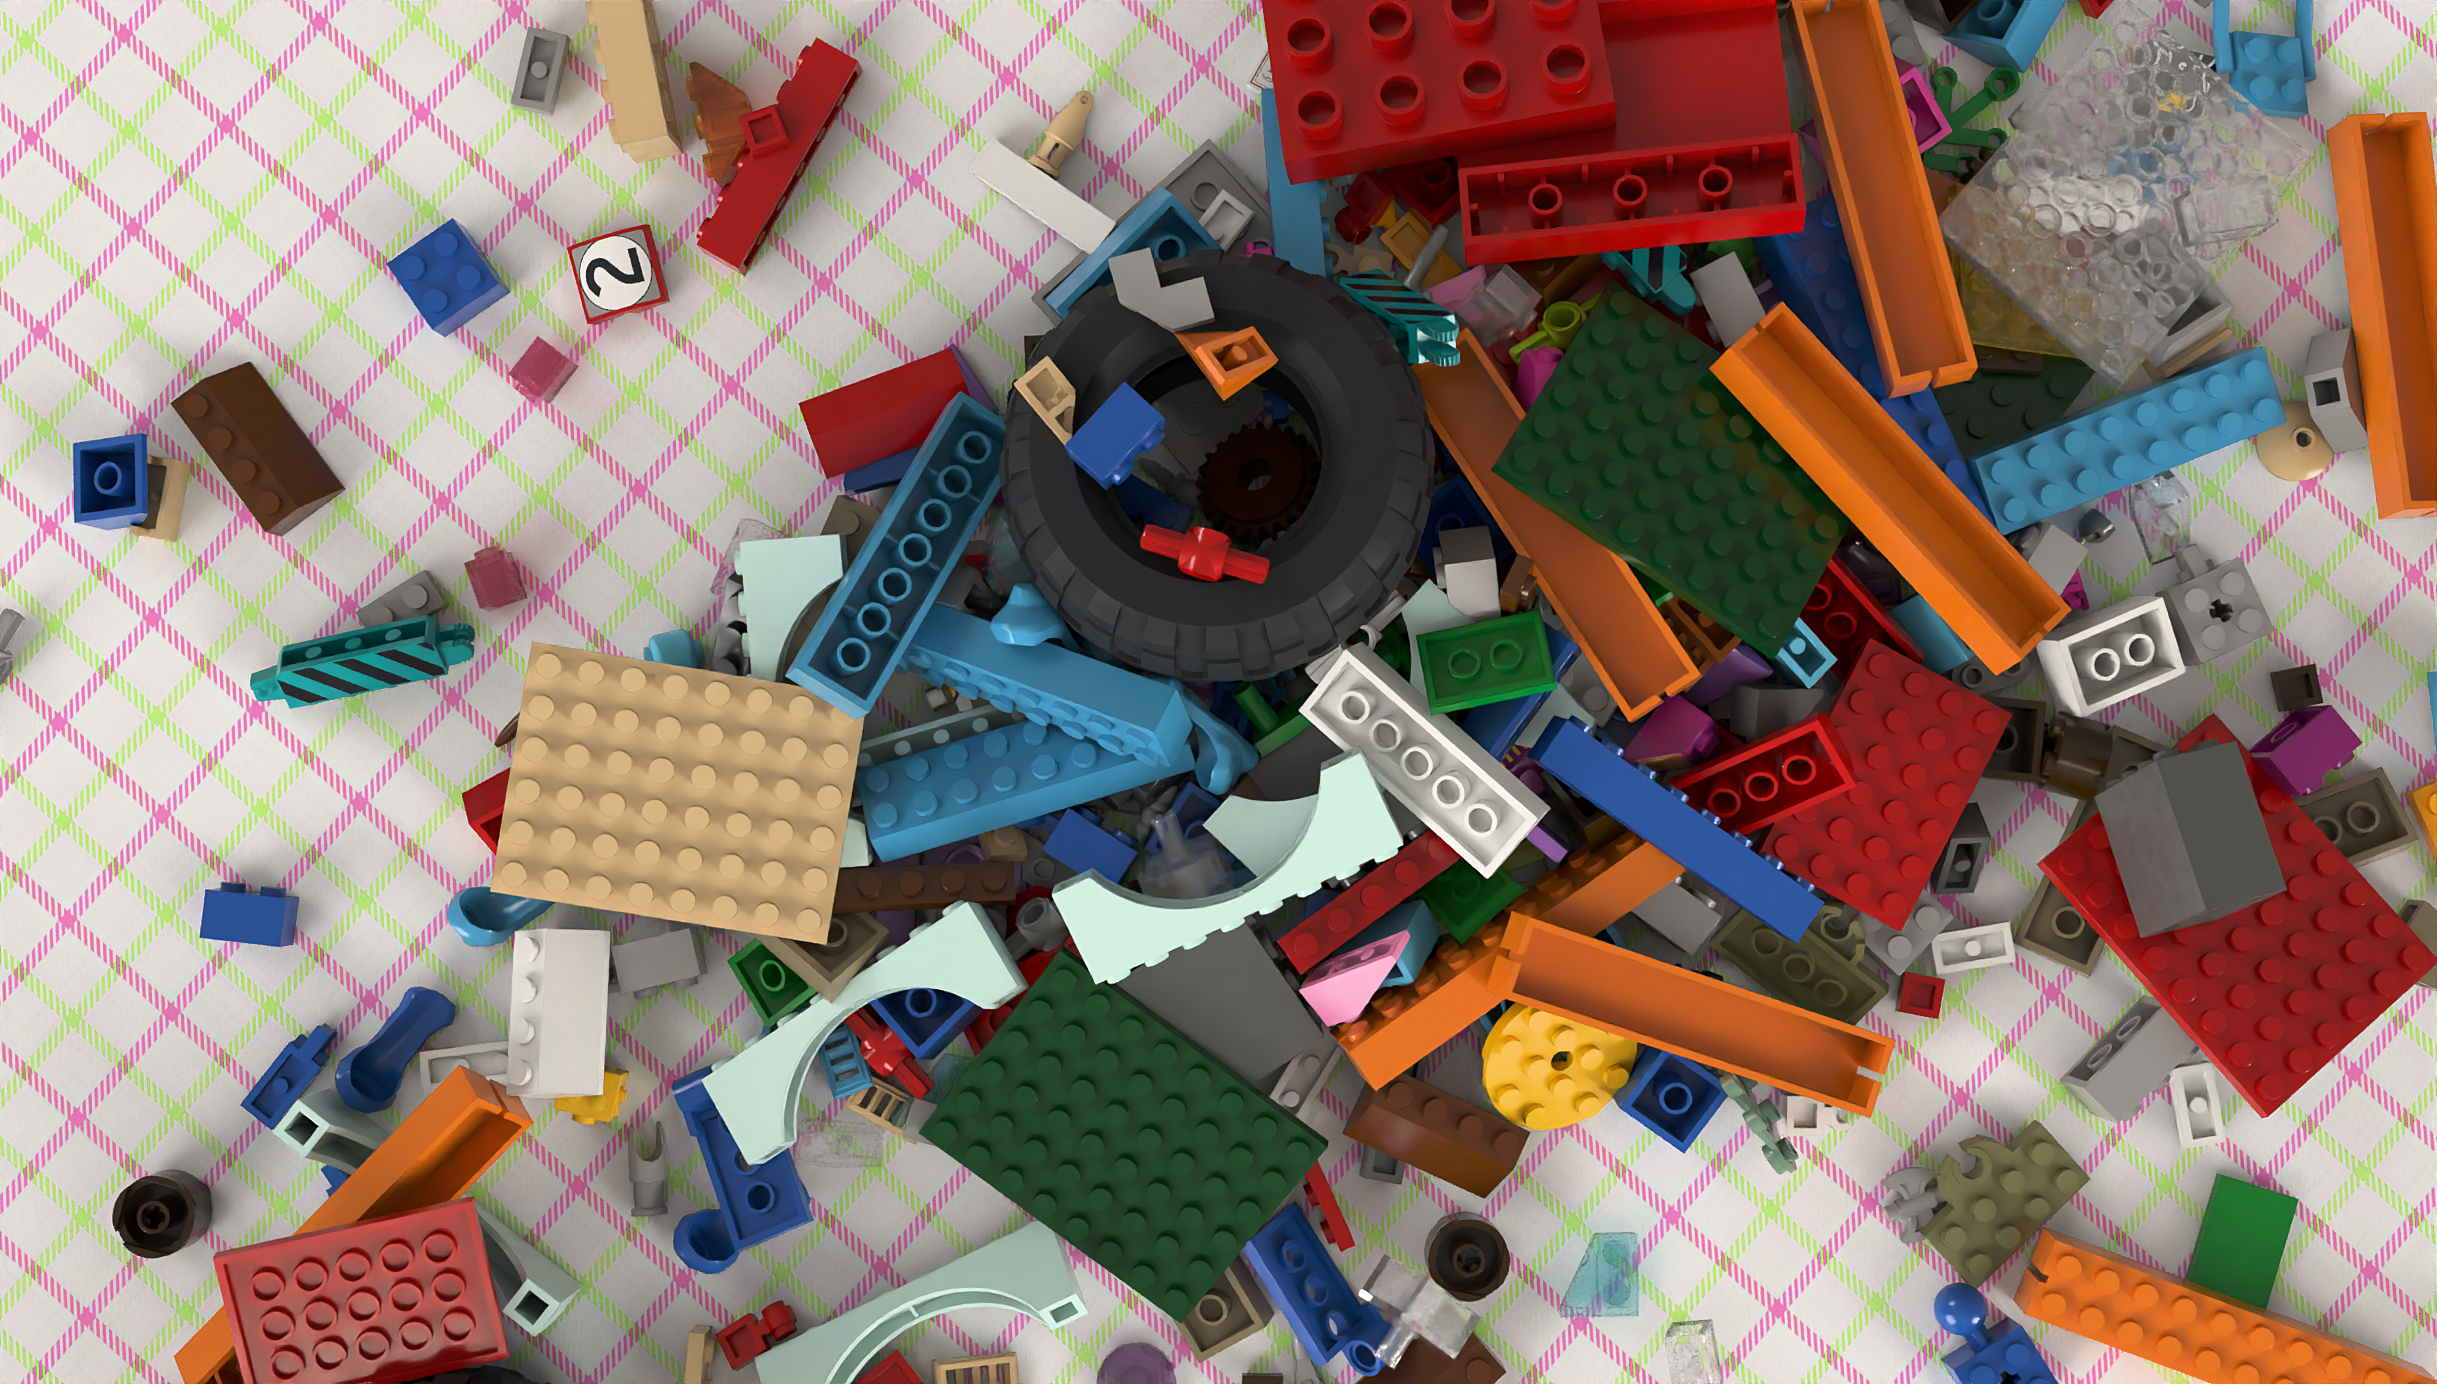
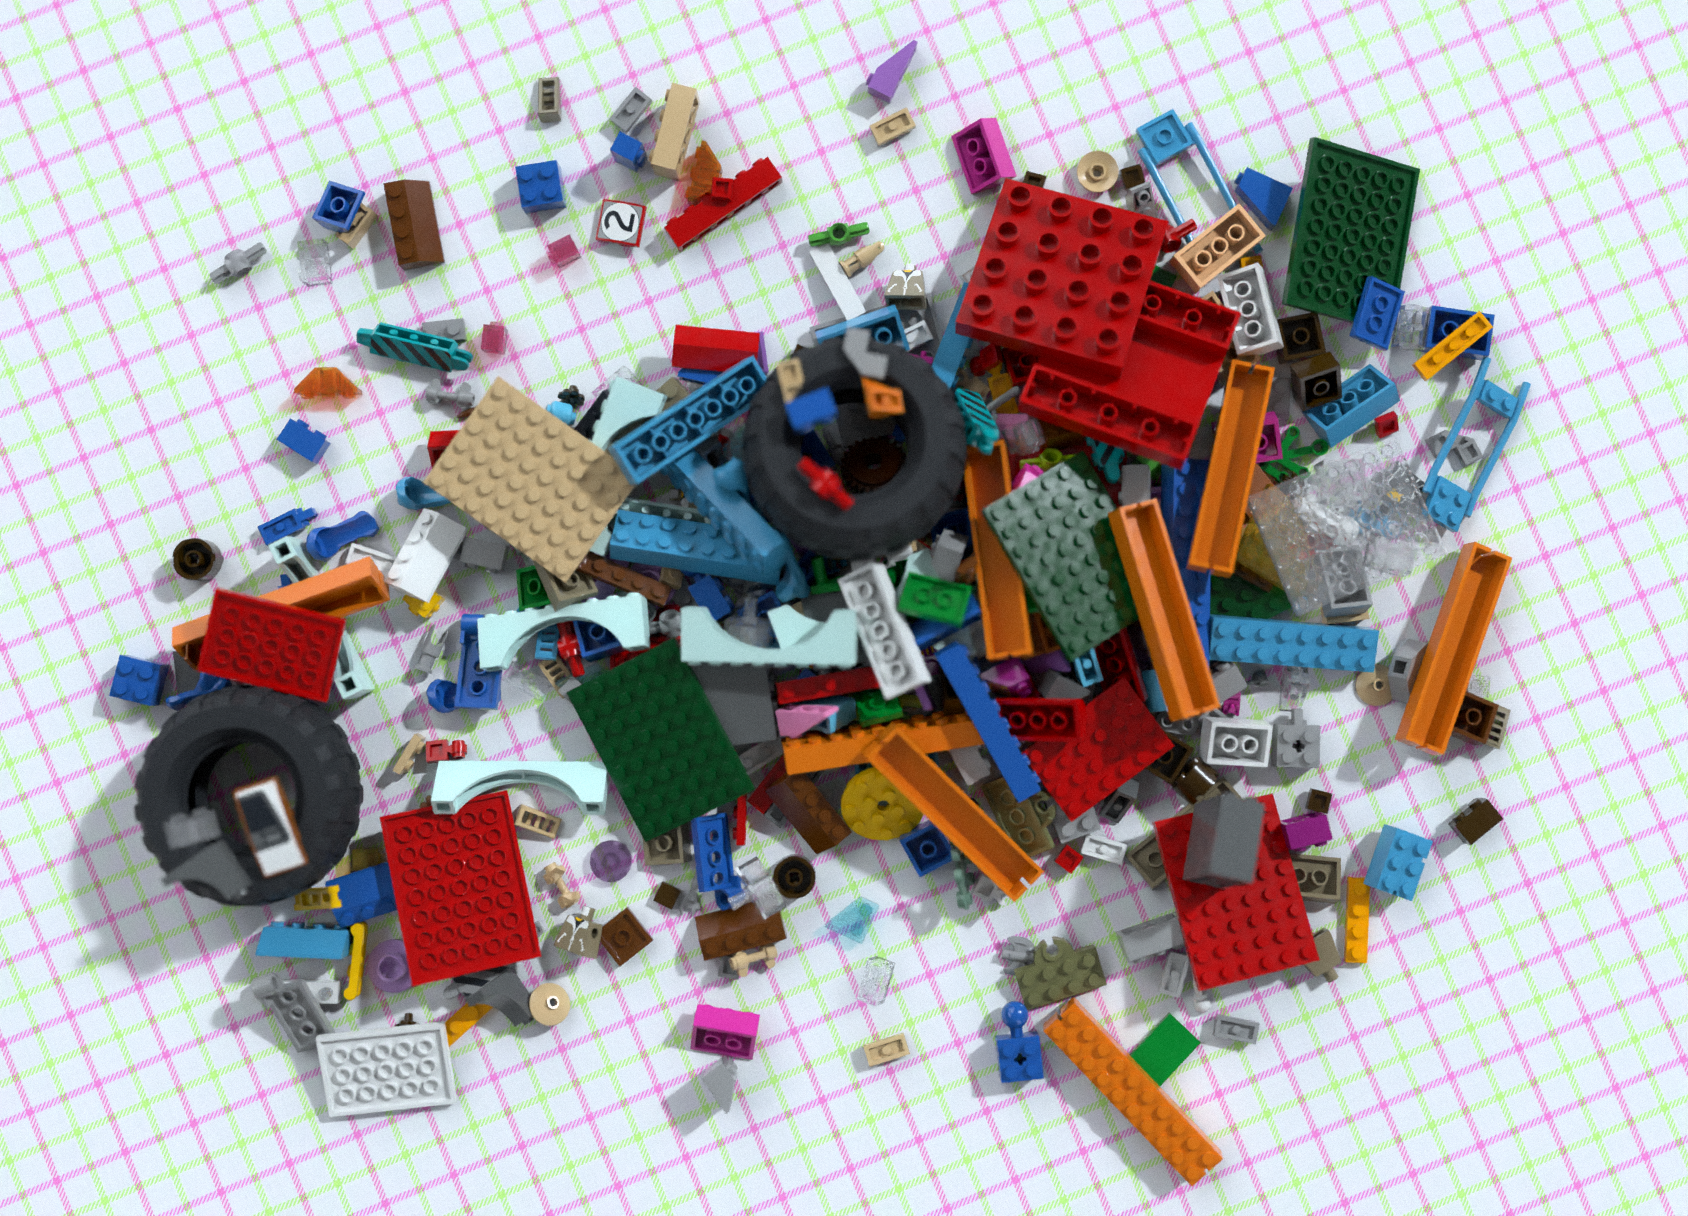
camera: 35 degrees right, 0 degrees up
none -> clear orange slope [294,367,362,399]
none -> clear brick [295,238,333,287]
none -> light grey piece [426,378,475,409]
none -> dark tan slope [538,77,561,123]
none -> plant [557,385,585,409]
none -> blue brick [610,132,647,172]
none -> red plate [747,755,787,814]
none -> bright green axle [808,222,870,247]
none -> torso [884,264,927,310]
none -> white bar [1193,977,1211,1013]
none -> light grey plate [1213,1014,1260,1044]

